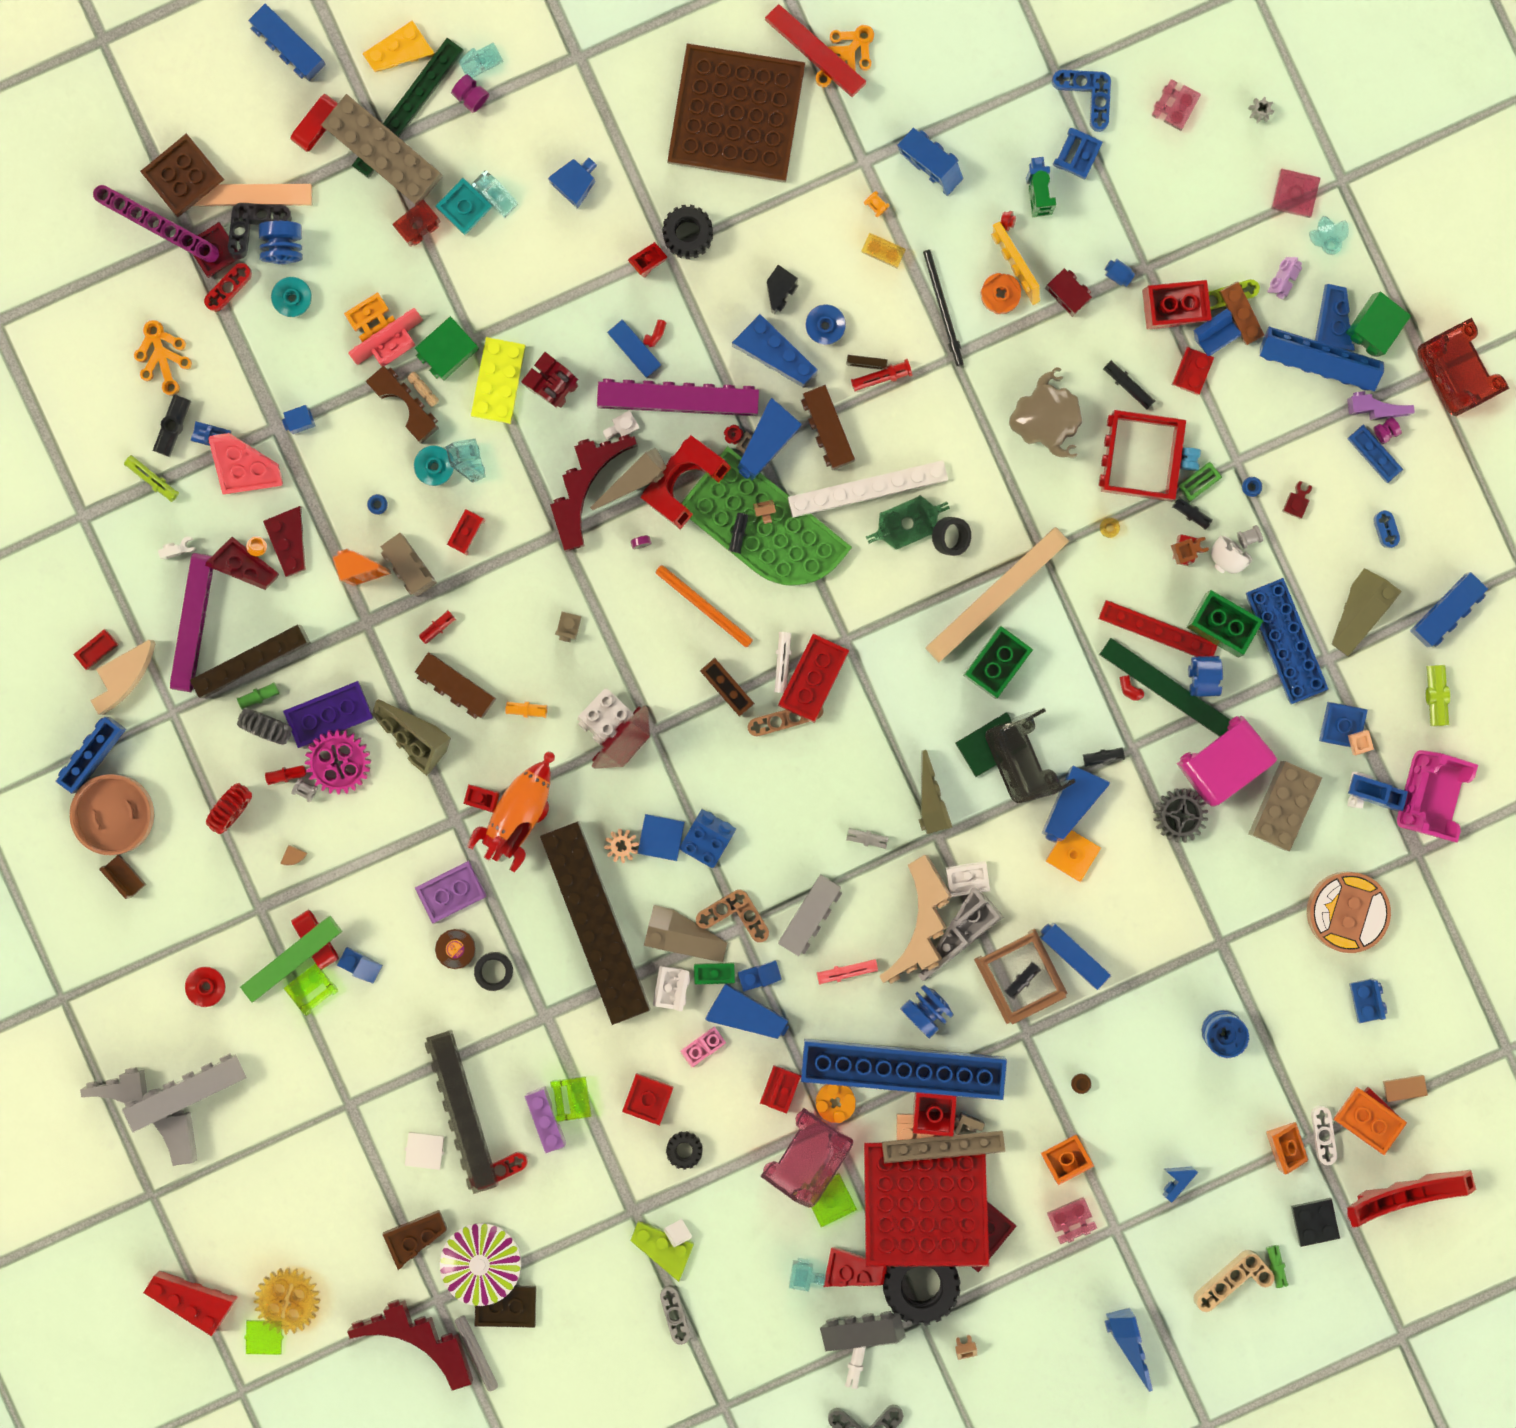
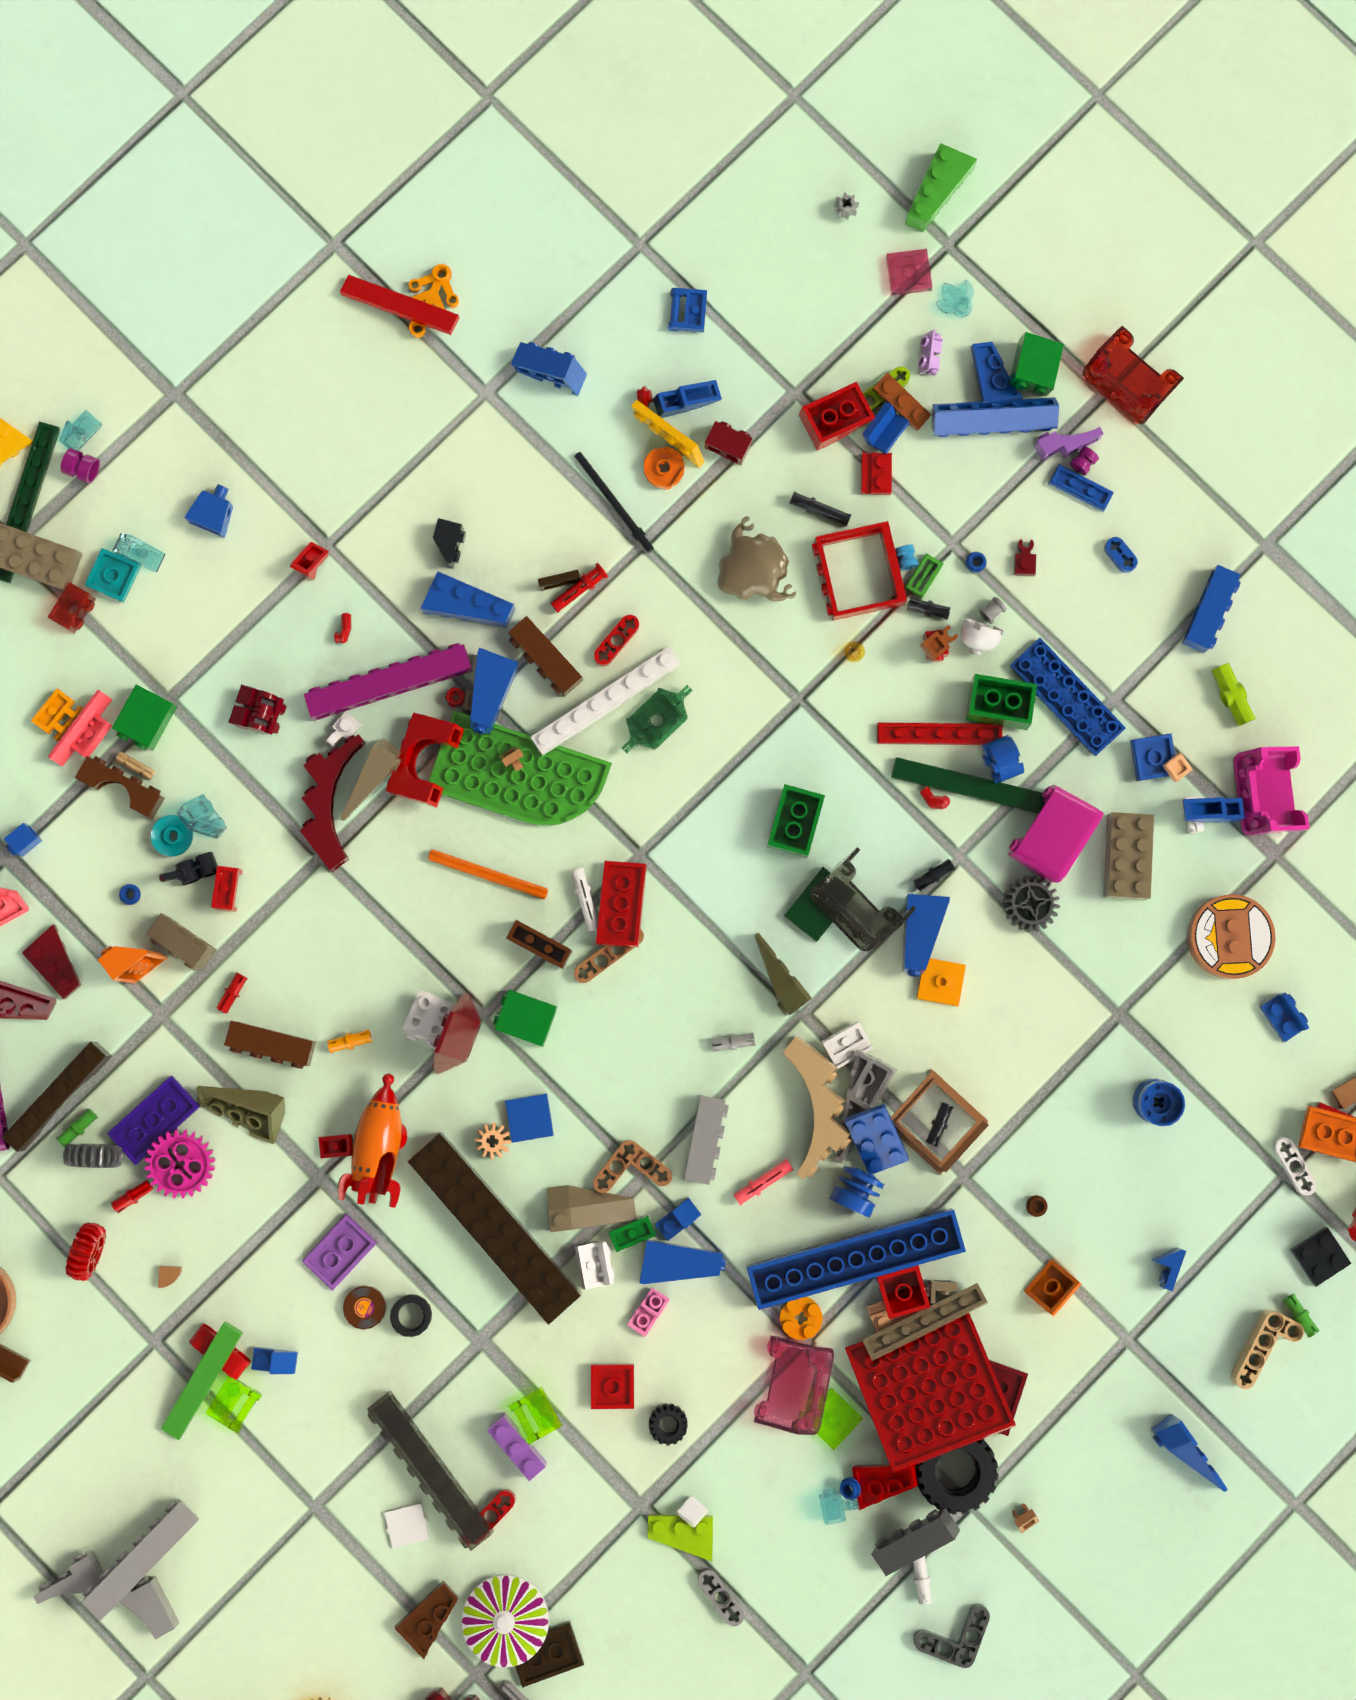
camera: 20 degrees left, 5 degrees down
red dish [185,967,226,1007] -> none
light orange plate [246,537,267,556] -> none
light grey bush [291,778,318,803] -> none
neon yellow plate [471,337,526,424] -> none
dark tan bracket [555,612,581,642] -> none
blue tile [607,319,662,379] -> none
magenta tile [630,535,652,549] -> none
black tyre [662,204,713,259] -> none
reddish brown plate [667,43,805,183] -> none
blue bracket [680,809,736,868] -> none
black axle [728,513,749,554] -> none
red plate [760,1065,801,1114] -> none
blue dish [806,304,846,345] -> none
clear yellow plate [861,233,906,269] -> none
light orange bush [864,191,890,218] -> none
tan beam [925,527,1069,663] -> none
black tyre [932,517,972,556] -> none
green hips [1026,157,1057,217] -> none
blue slope [1040,923,1111,990] -> none
clear pink plate [1047,1197,1097,1245] -> none
blue beam [1052,70,1111,132] -> none
blue brick [1104,258,1135,287] -> none
clear pink plate [1151,79,1201,131] -> none
orange slope [1266,1122,1308,1174] -> none
olive wedge [1331,568,1402,657] -> none
none -> black beam [159,852,218,886]
none -> green brick [493,990,558,1047]
none -> red beam [594,615,639,667]
none -> blue slope [653,380,722,418]
none -> blue plate [840,1477,861,1500]
none -> blue plate [845,1104,909,1175]
none -> bright green wedge [905,143,977,232]

